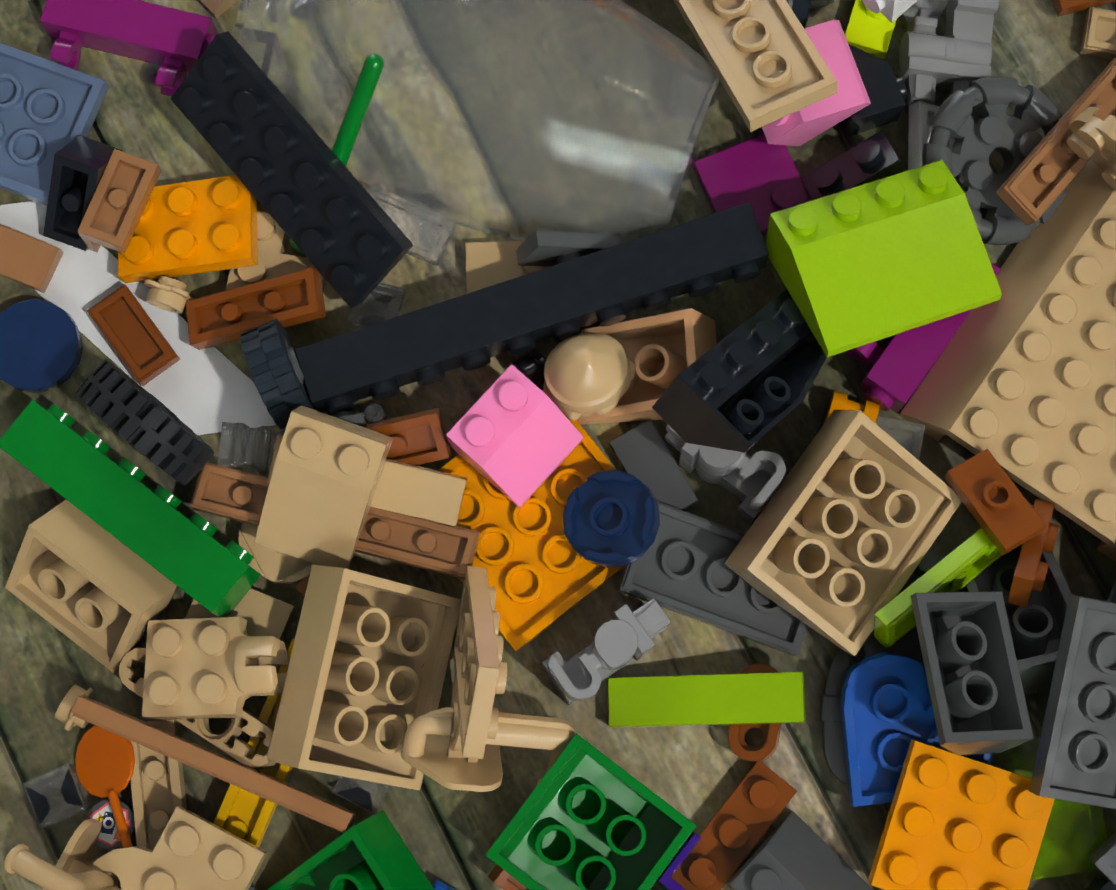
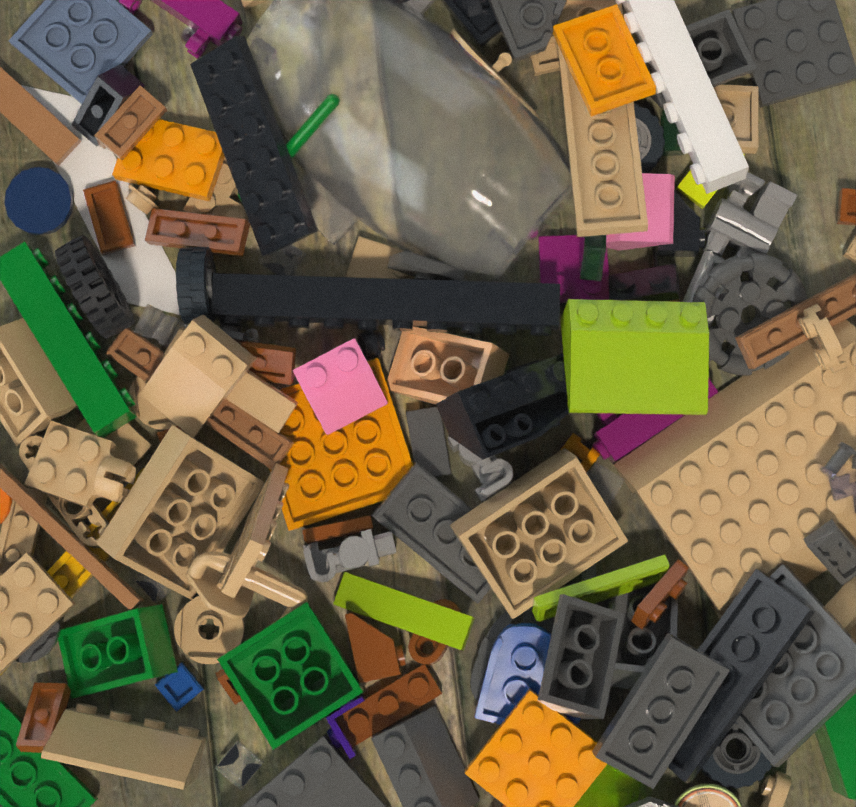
camera: 20 degrees right, 5 degrees up
tan hair [543,333,635,421] -> none
dark blue tile [563,470,660,568] -> none
dark orange plate [945,449,1046,556] -> none
none -> tan plate [174,596,245,664]
none -> dark orange tile [302,515,374,544]
none -> dark orange slope [345,612,406,683]
none -> clear green piece [580,235,606,281]

